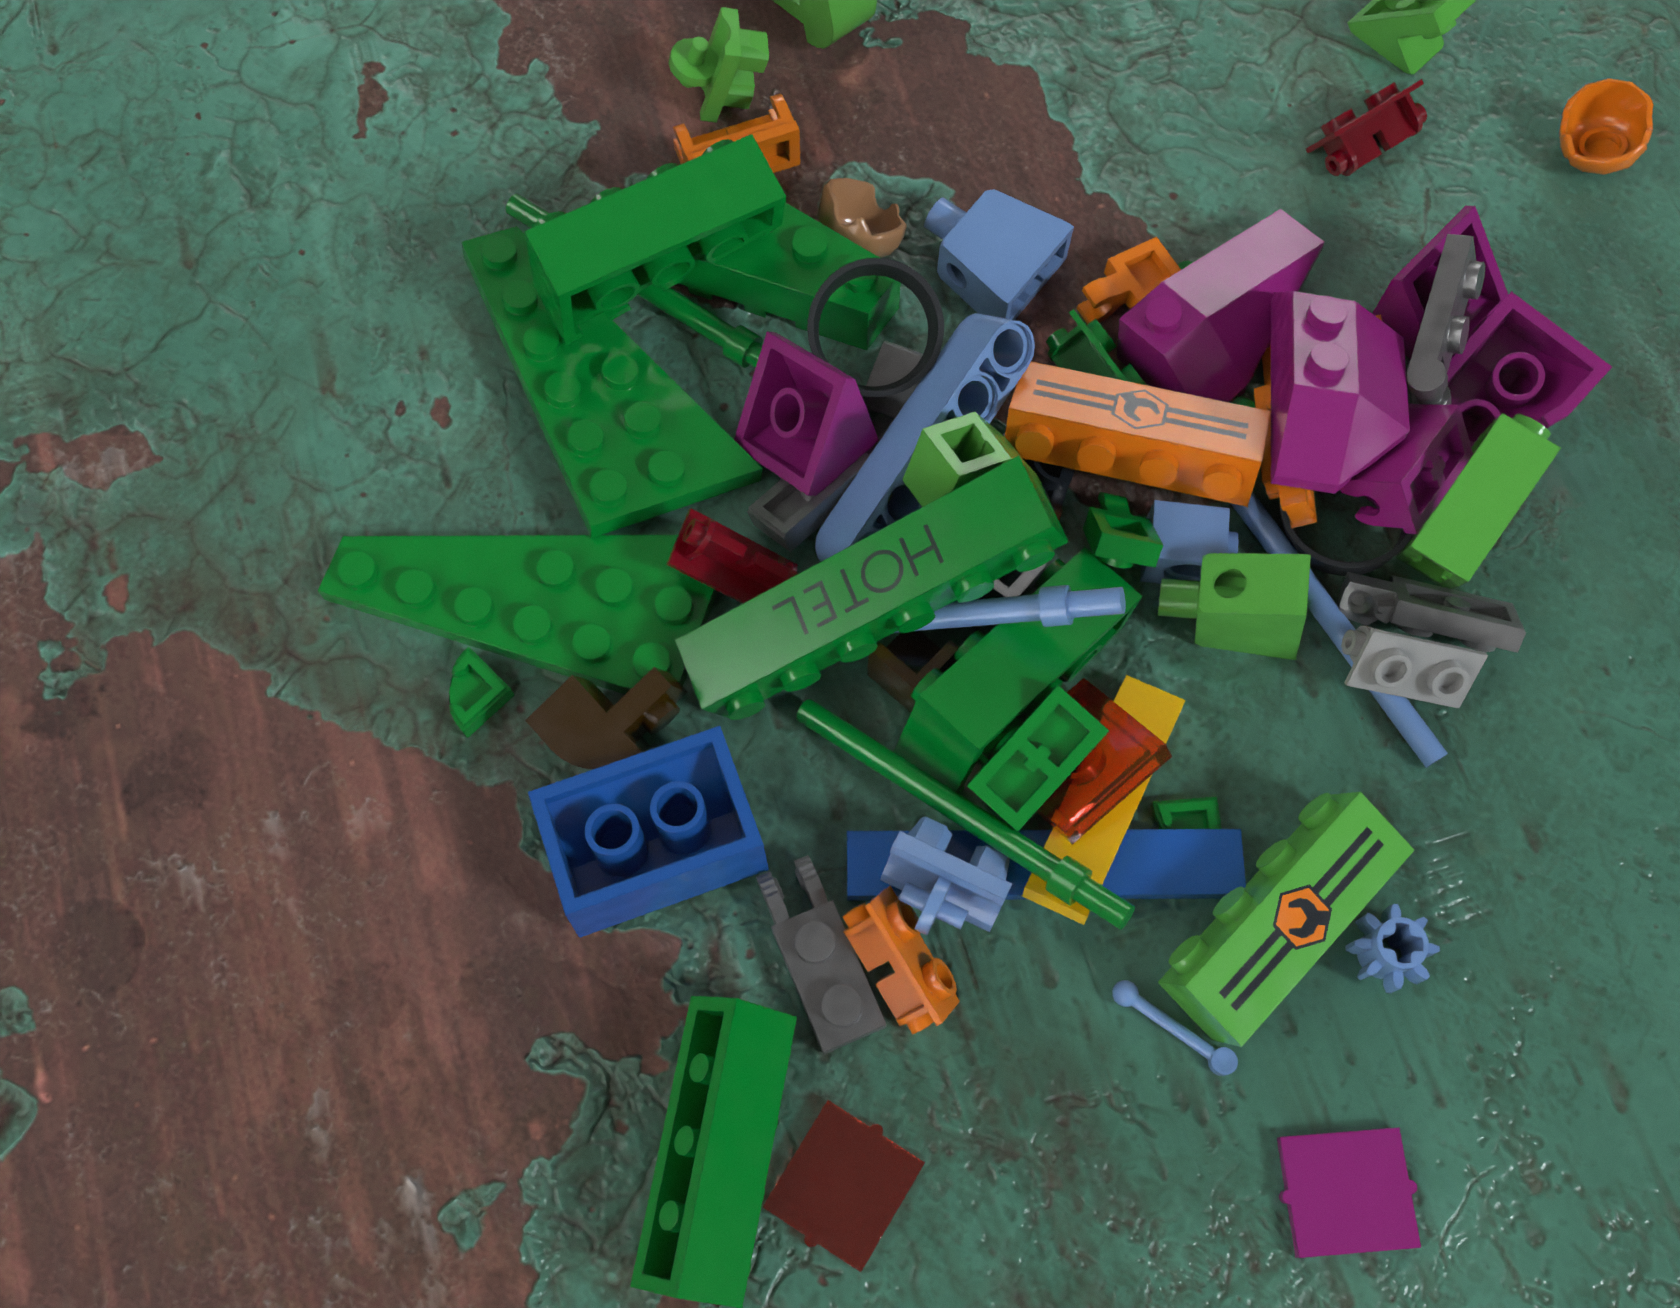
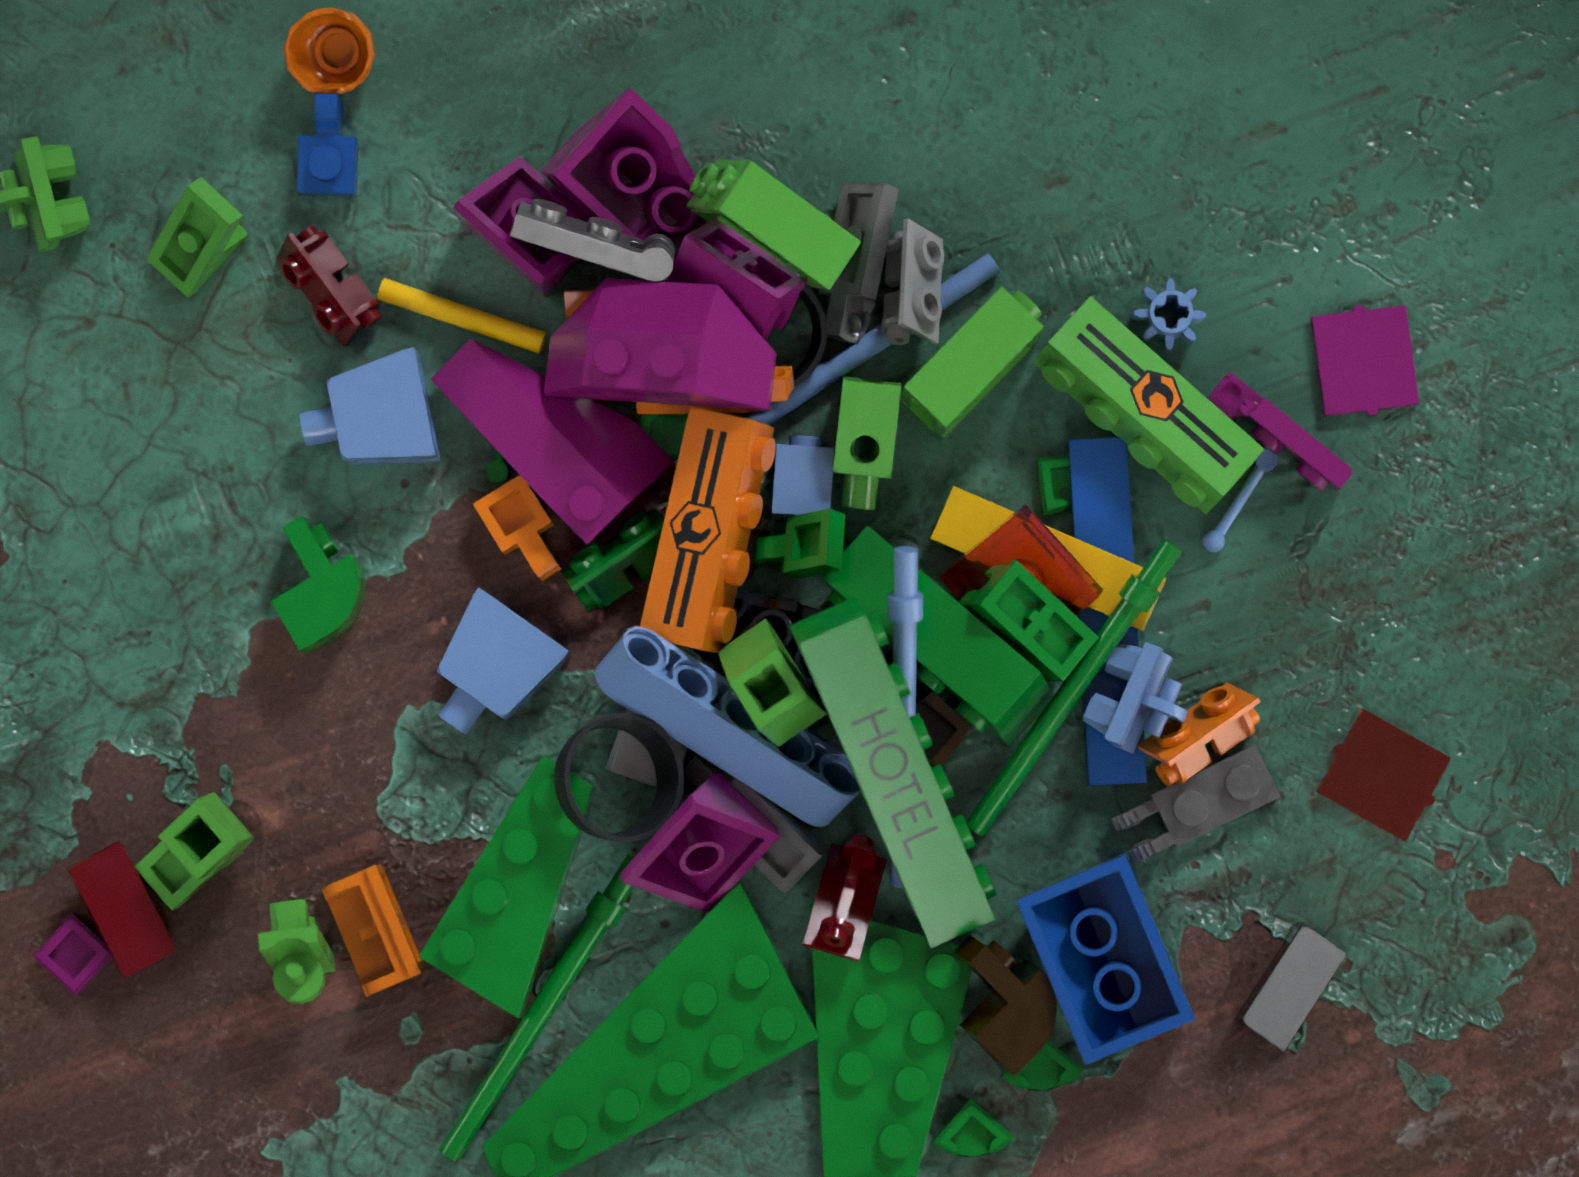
camera: 90 degrees left, 15 degrees up
green wedge [524,134,786,346] -> none
green brick [630,996,797,1308] -> none
medium nougat hair [818,178,907,258] -> none
none -> green brick [271,516,366,655]
none -> blue plate [297,93,359,197]
none -> medium blue torso [299,347,441,465]
none -> yellow bar [377,278,547,354]
none -> bright green window [900,286,1044,441]
none -> green tile [1001,1040,1084,1090]
none -> magenta hinge [1208,372,1353,492]
none -> slope [1234,922,1347,1051]

